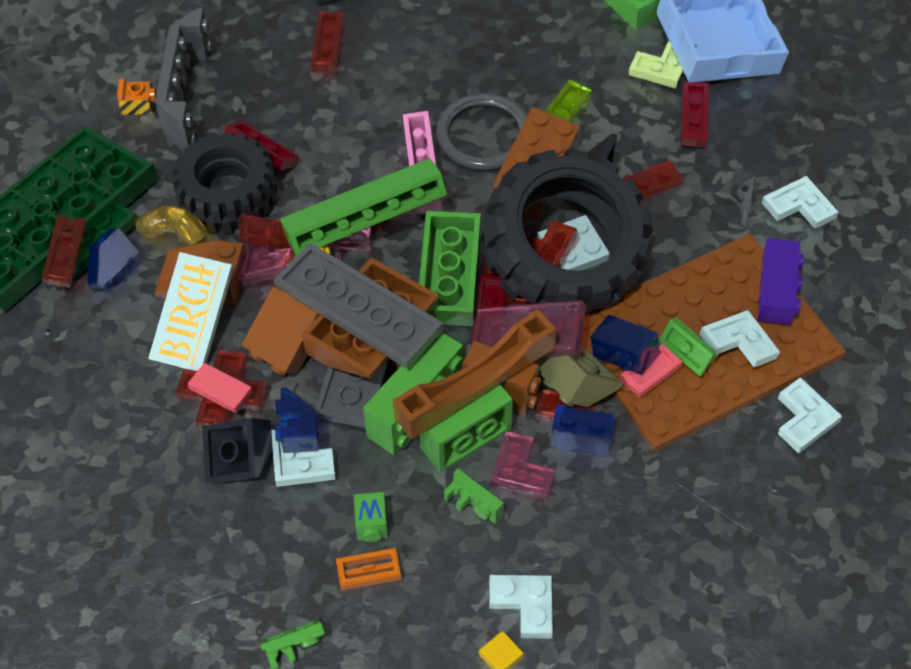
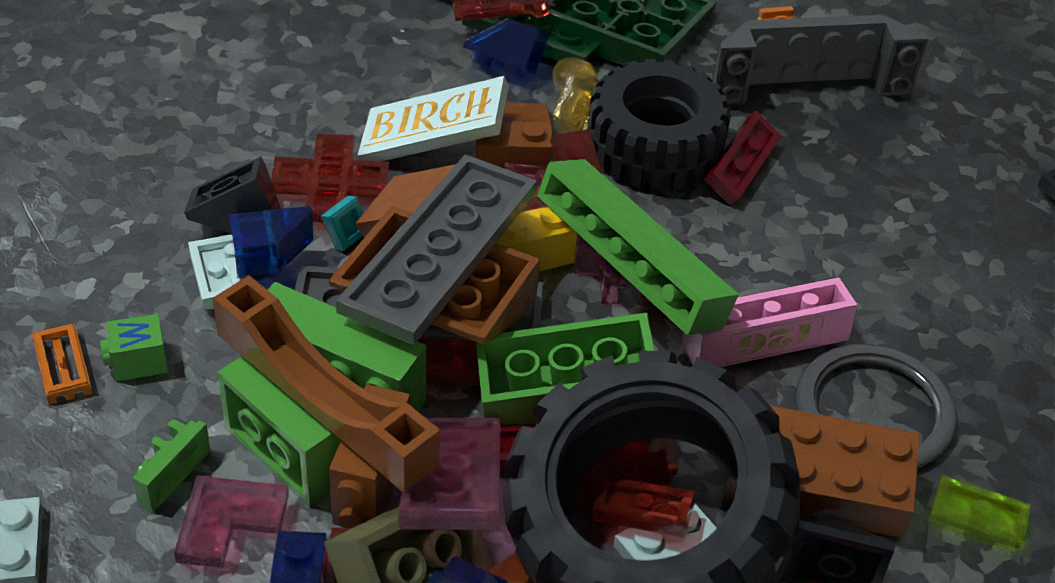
camera: 75 degrees right, 10 degrees down
coral tile [188,363,252,413] -> none
clear red plate [310,12,344,73] -> none
none -> teal tile [321,196,364,250]

